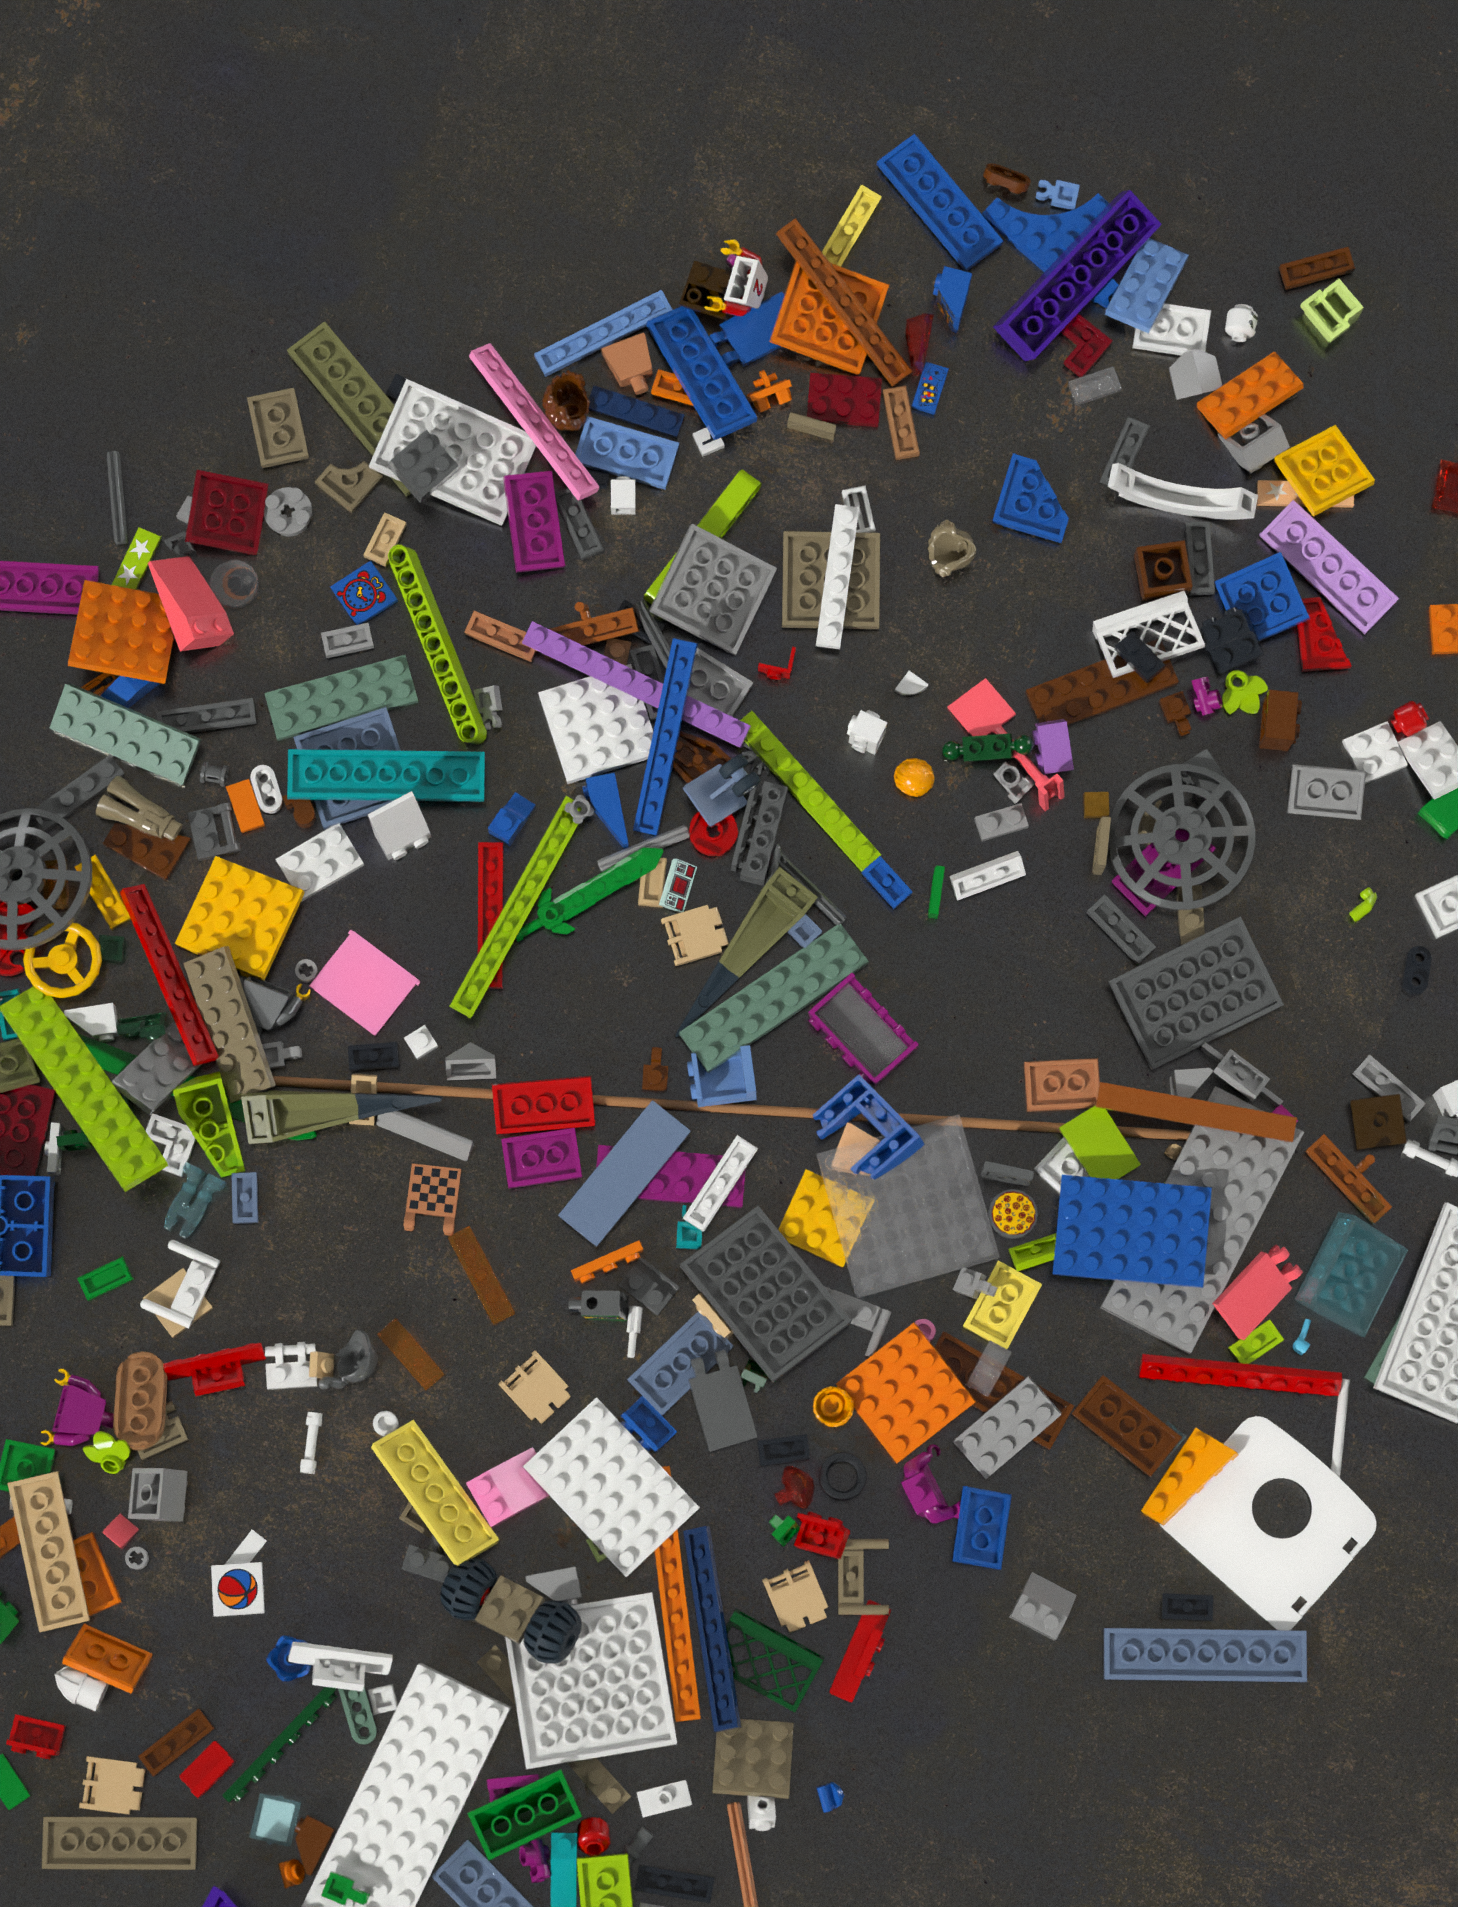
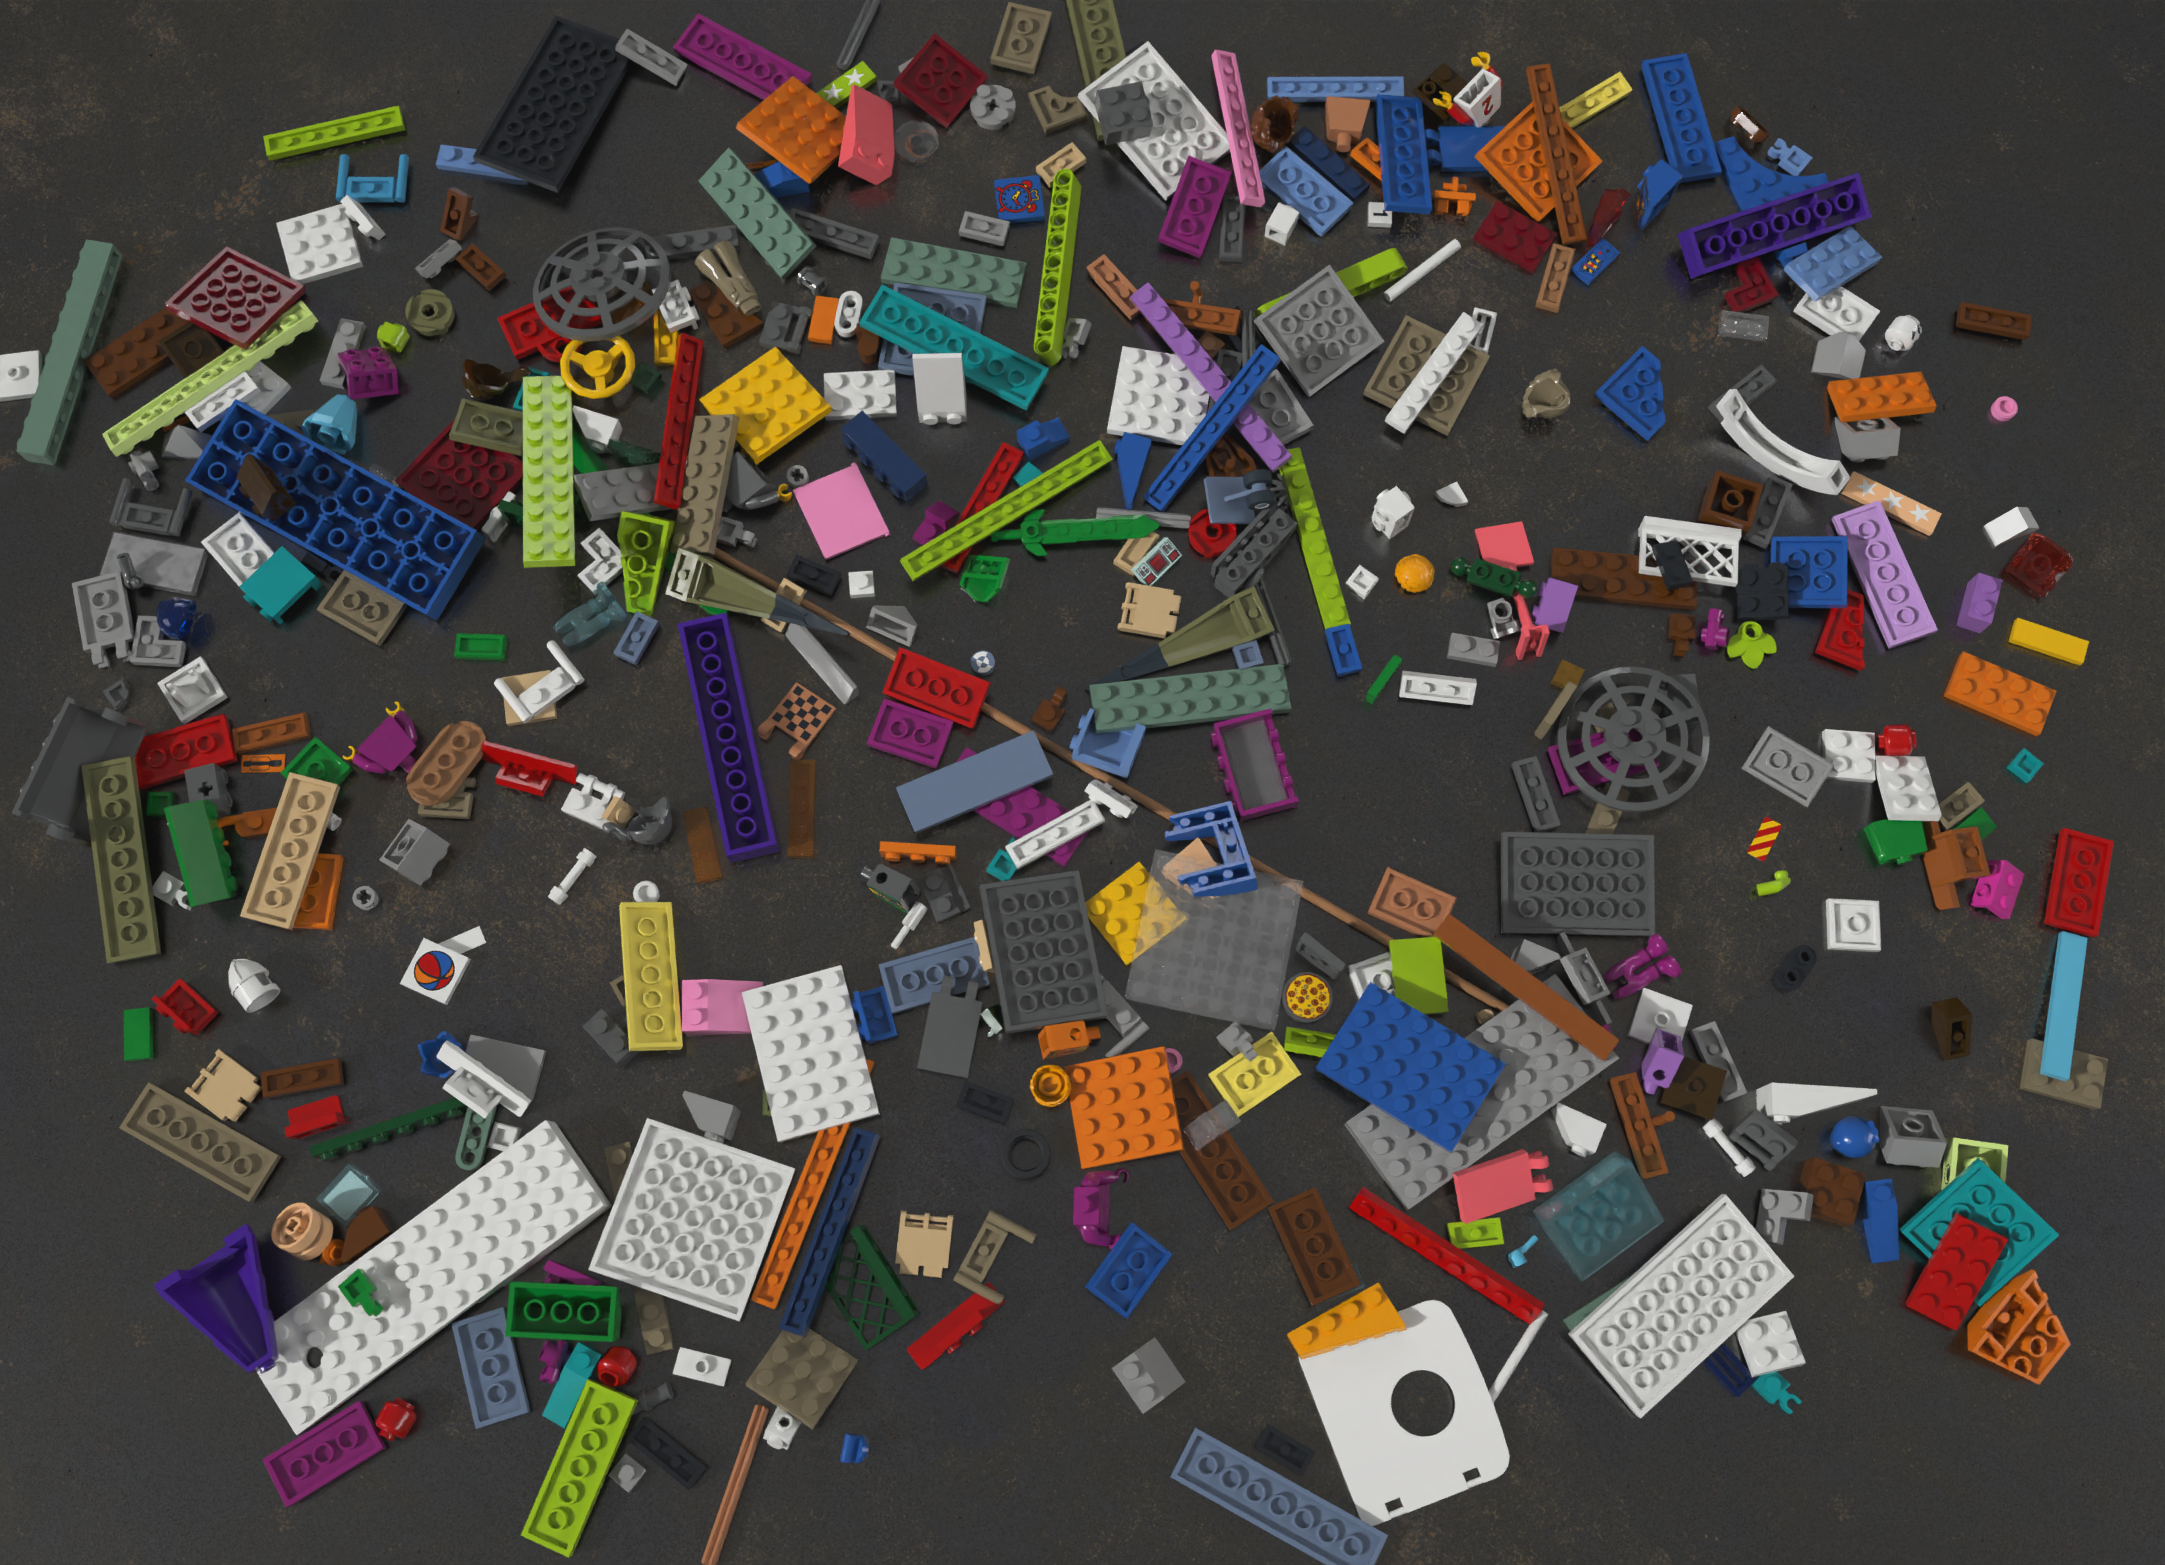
camera: 30 degrees right, 5 degrees down
orange tile [62,1624,153,1694] -> none
lime plate [83,1431,130,1474] -> none
coral slope [102,1513,139,1549] -> none
black plate [440,1558,582,1664] -> none
tan plate [498,1350,571,1424] -> none
light grey plate [565,795,594,824] -> none
red bracket [758,646,796,680] -> none
green tile [769,1514,800,1547] -> none
clear red piece [774,1466,815,1509] -> none
dark tan tile [787,412,836,441] -> none
red bracket [794,1511,850,1559] -> none
light grey plate [953,1376,1062,1479] -> none
reddish brown brick [1259,690,1302,751] -> none
yellow plate [1274,425,1375,516] -> none
yellowish green plate [1300,279,1364,343] -> none
none -> light nougat wheel [271,1203,333,1261]
none -> light grey tile [465,1034,546,1102]
none -> white bracket [652,280,700,333]
none -> dark purple brick [678,613,780,863]
none -> dark blue brick [841,411,928,502]
none -> magenta slope [913,500,959,545]
none -> green slope [959,555,1010,602]
none -> sand blue tile [970,650,995,676]
none -> teal tile [1013,462,1043,487]
none -> orange torso [1038,1020,1101,1060]
none -> white plate [1085,779,1138,818]
none -> white tile [1345,565,1379,599]
none -> white piece [1384,239,1461,302]
none -> white slope [1551,1102,1606,1157]
none -> magenta piece [1602,933,1682,1000]
none -> white plate [1627,988,1693,1044]
none -> medium lavender torso [1641,1028,1684,1094]
none -> sticker [1747,816,1782,862]
none -> medium lavender brick [1956,573,2003,633]
none -> white slope [1984,507,2039,547]
none -> bright pink tile [1991,396,2018,421]

